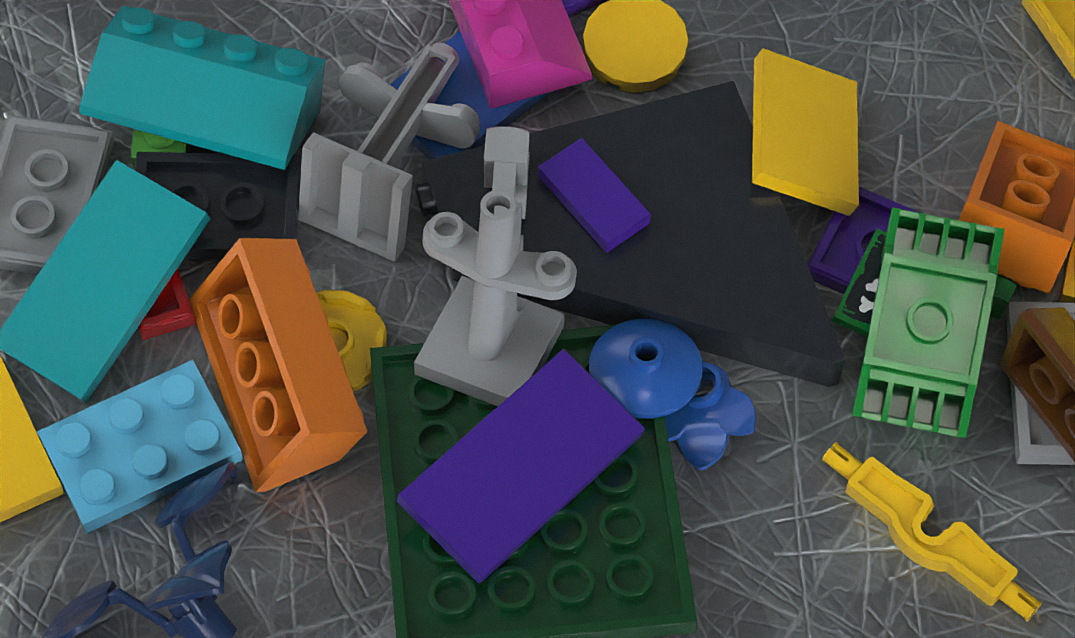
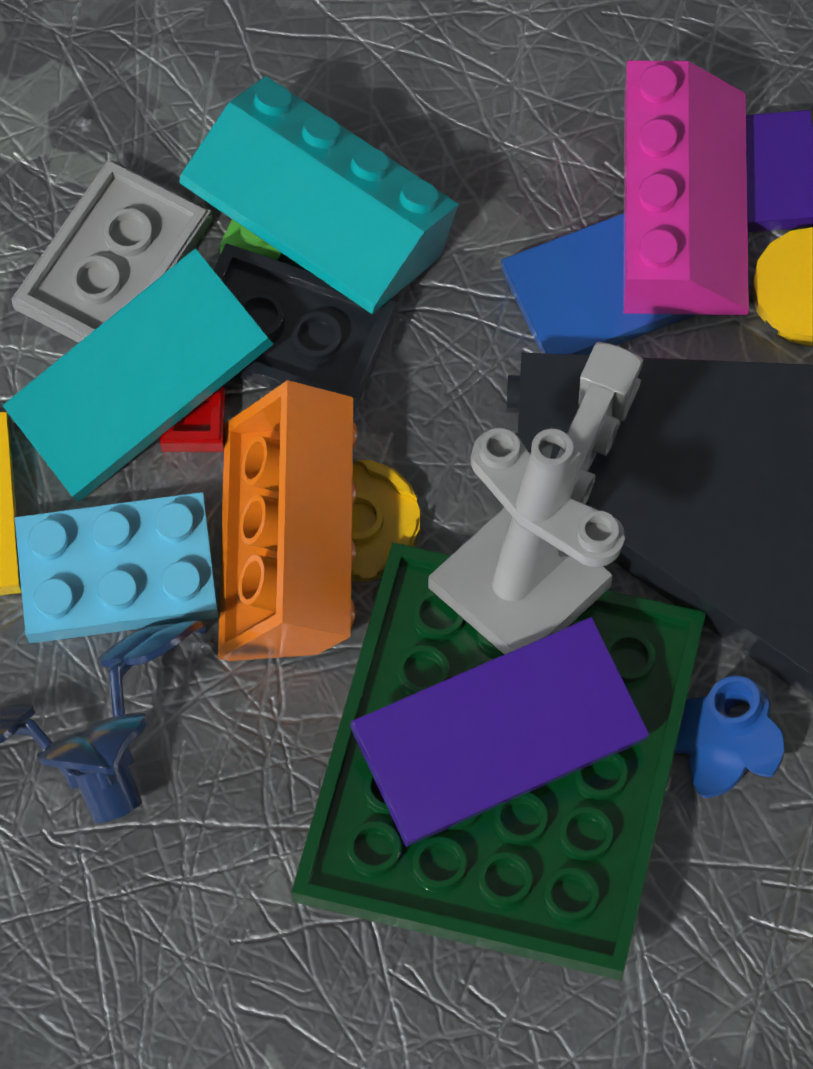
camera: 25 degrees right, 5 degrees up
light grey piece [298,43,480,262] -> none
dark purple tile [538,138,651,253] -> none
blue dish [589,319,703,418] -> none

